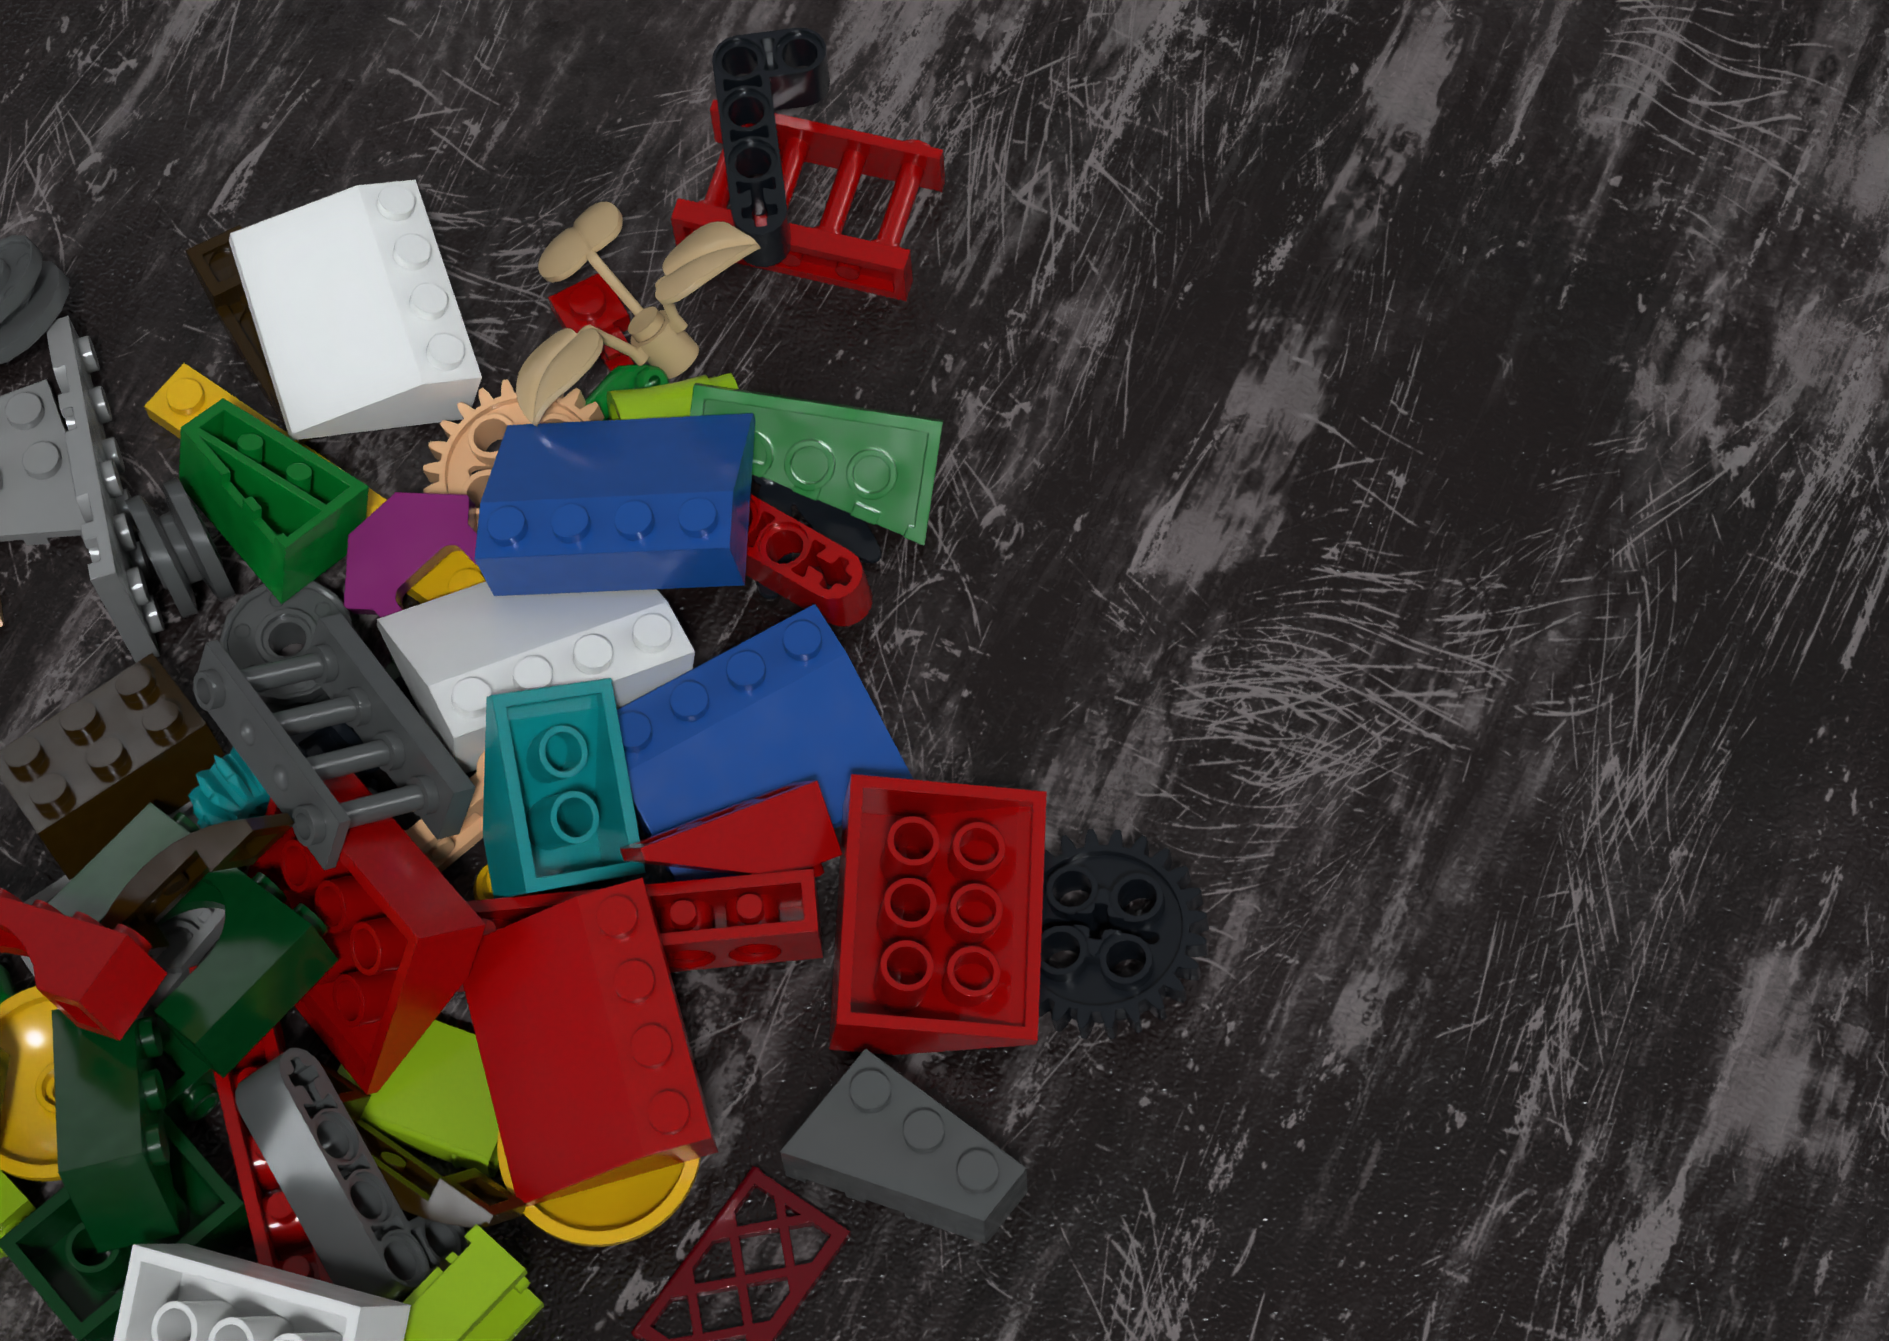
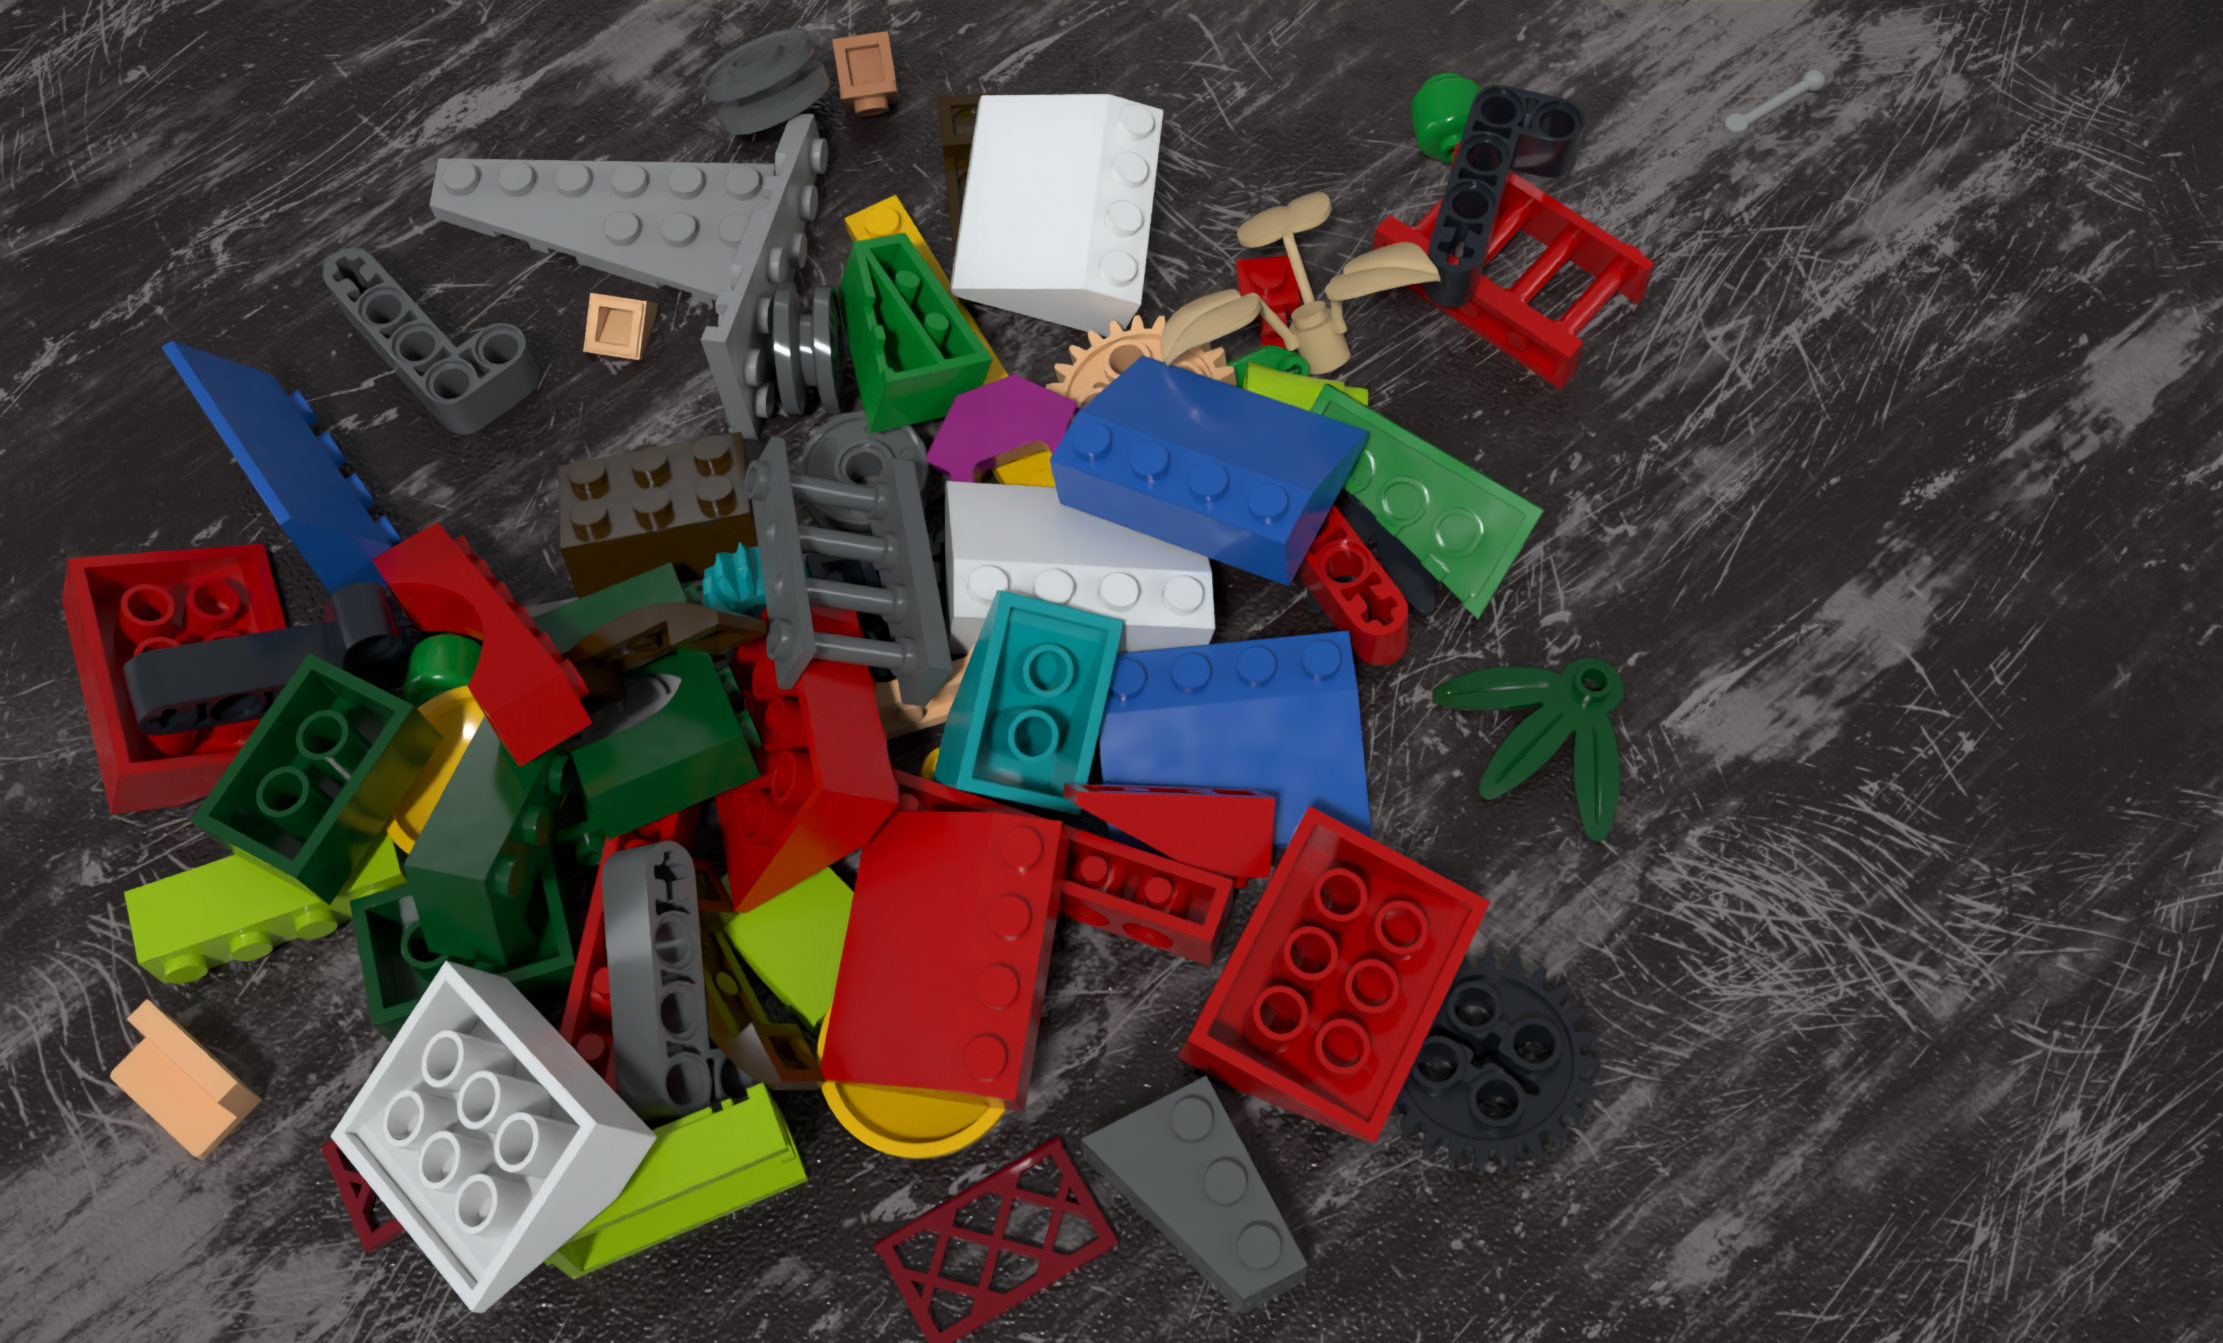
camera: 25 degrees right, 0 degrees up
none -> nougat bracket [832,31,900,117]
none -> green head [1410,73,1481,164]
none -> dark green plant [1432,658,1624,842]

